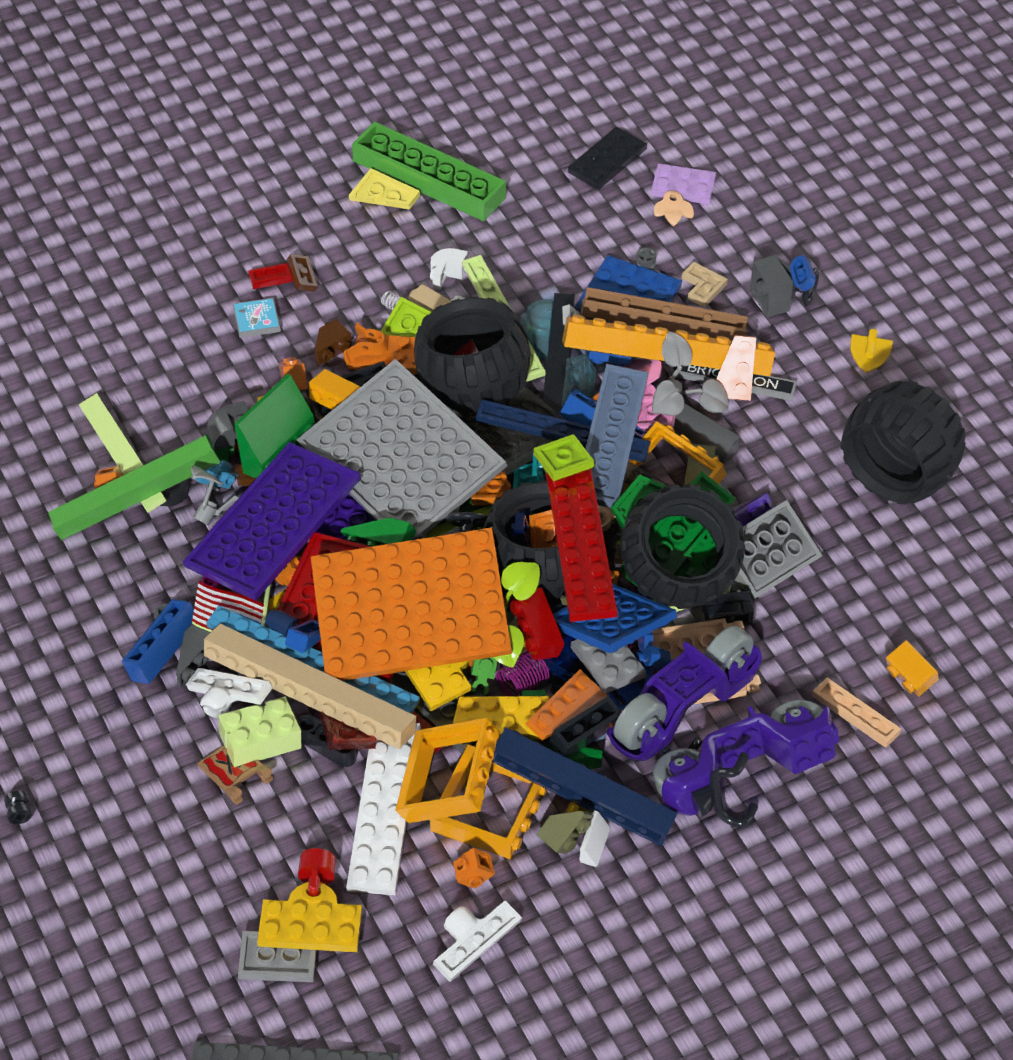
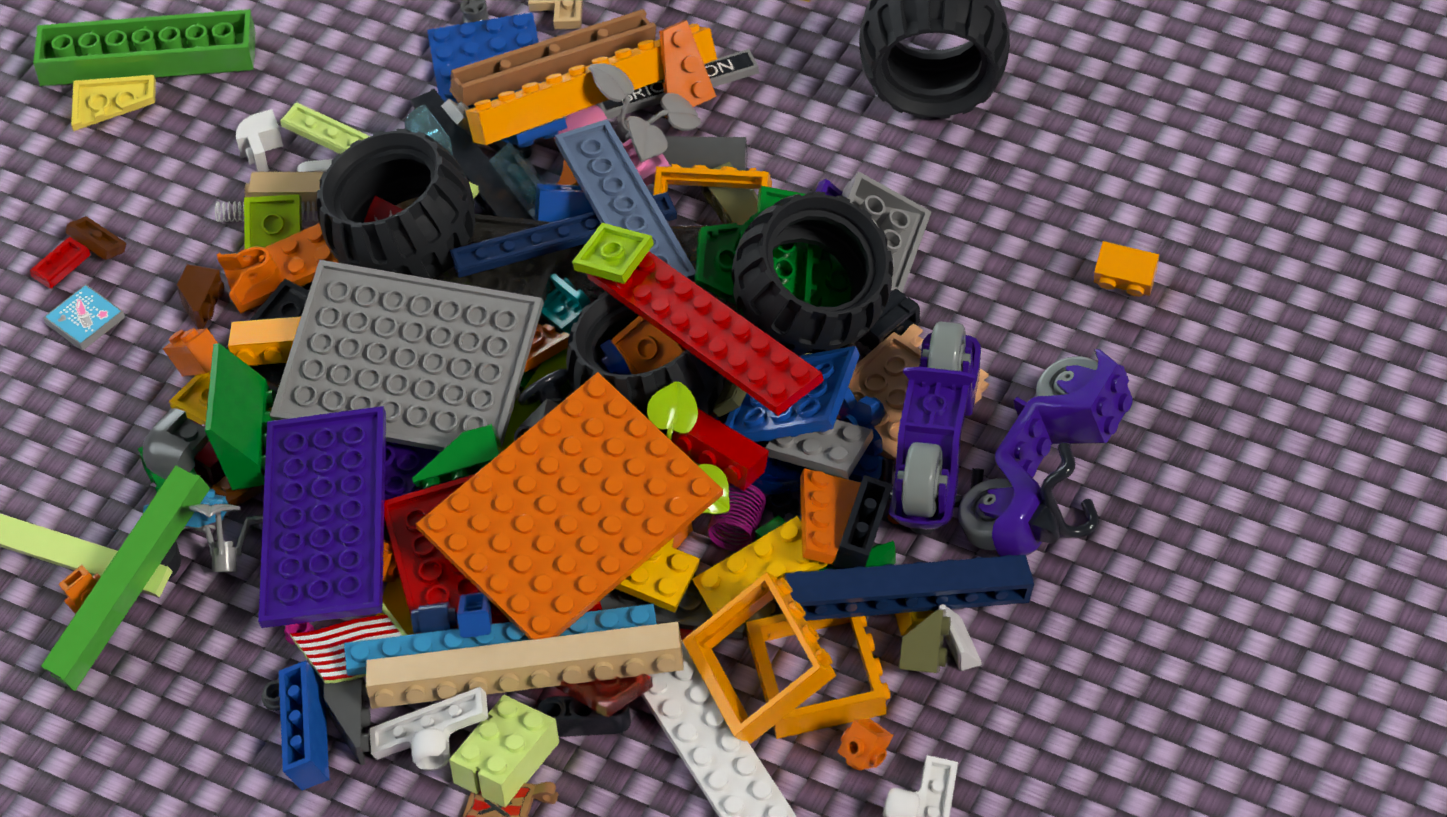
camera: 30 degrees left, 0 degrees up
bright green plate [470,657,498,694] -> none
light nougat plate [812,677,901,748] -> none

